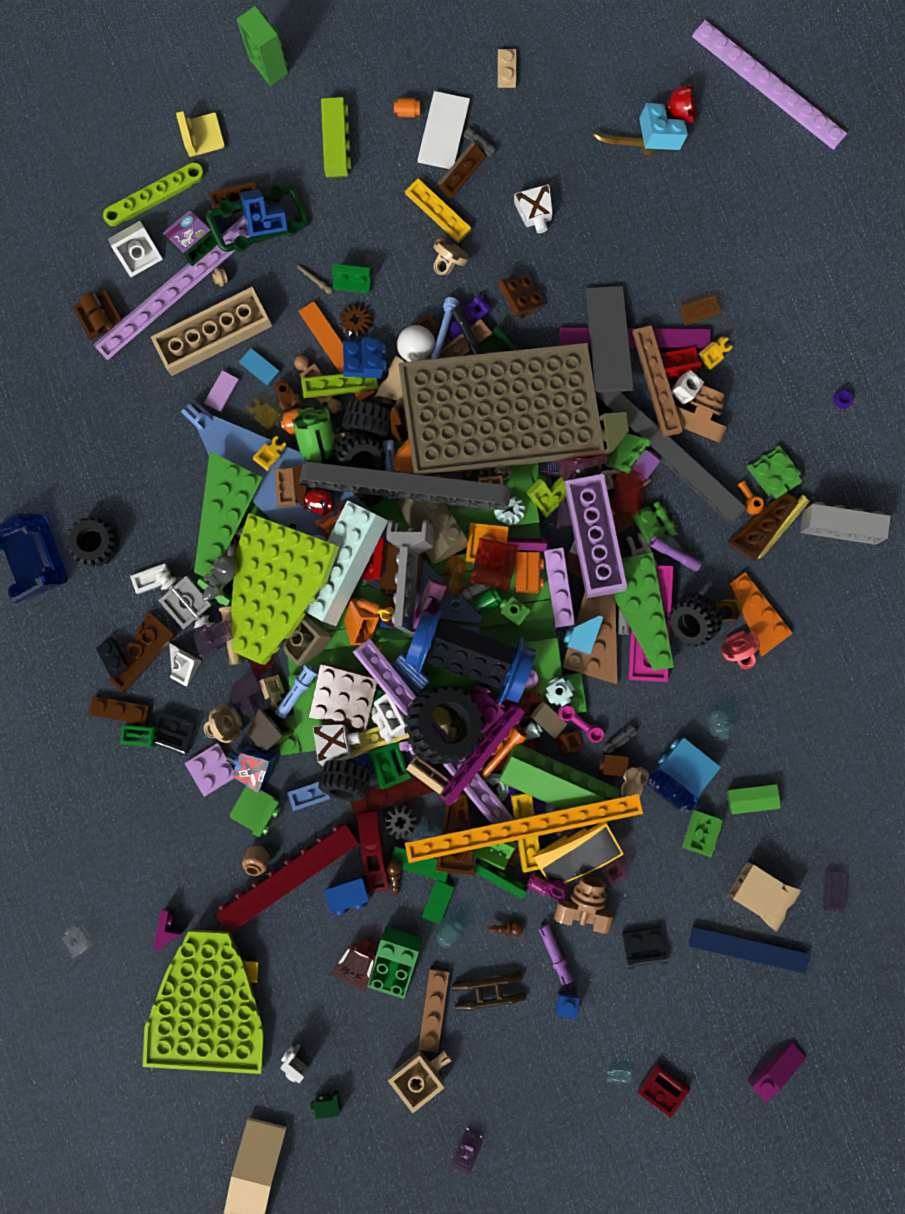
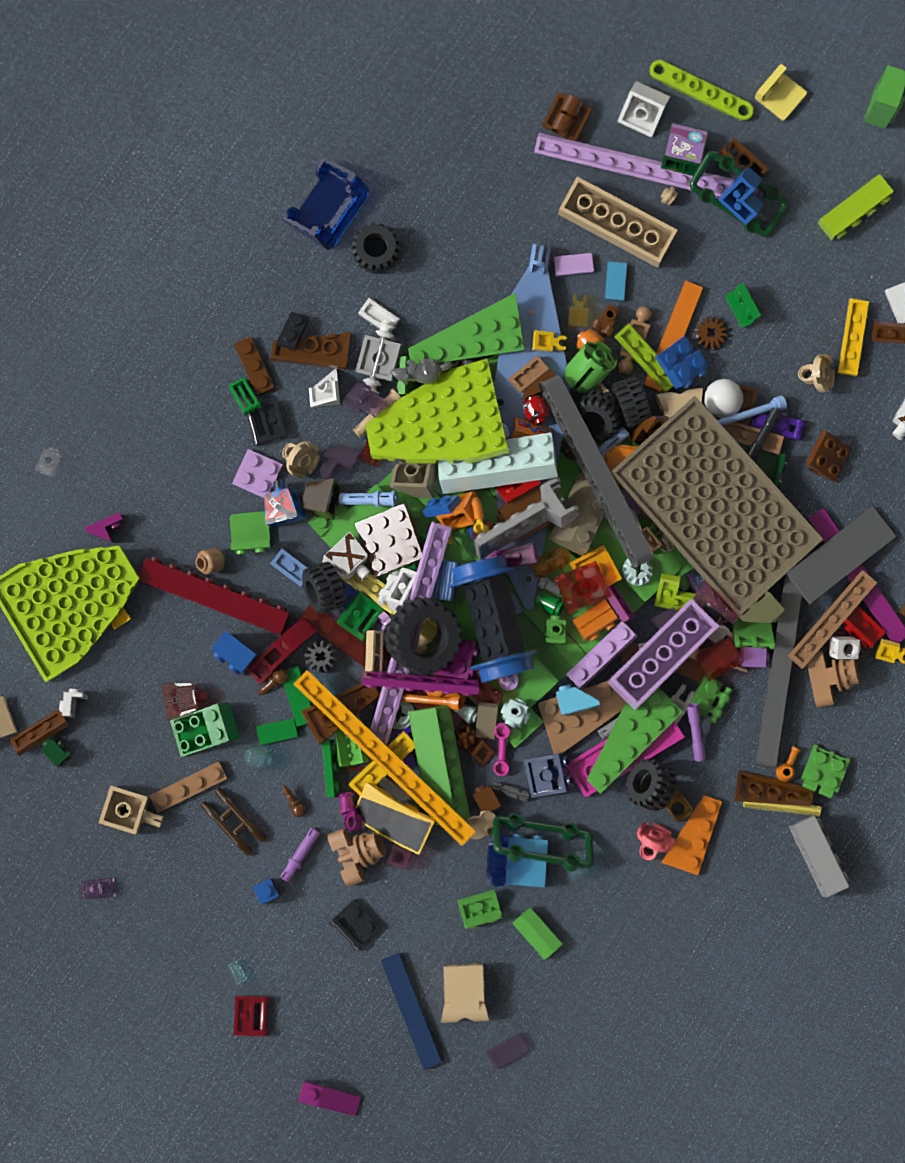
camera: 45 degrees right, 0 degrees up
tan plate [259,675,285,710] -> none
dark tan piece [297,265,333,295] -> none
none -> reddish brown plate [10,709,69,756]
none -> clear smoke axle [379,777,411,805]
none -> blue plate [422,495,461,518]
none -> reddish brown gear [454,725,476,749]
none -> dark green bar [492,813,594,872]
none -> dark blue plate [524,752,574,798]

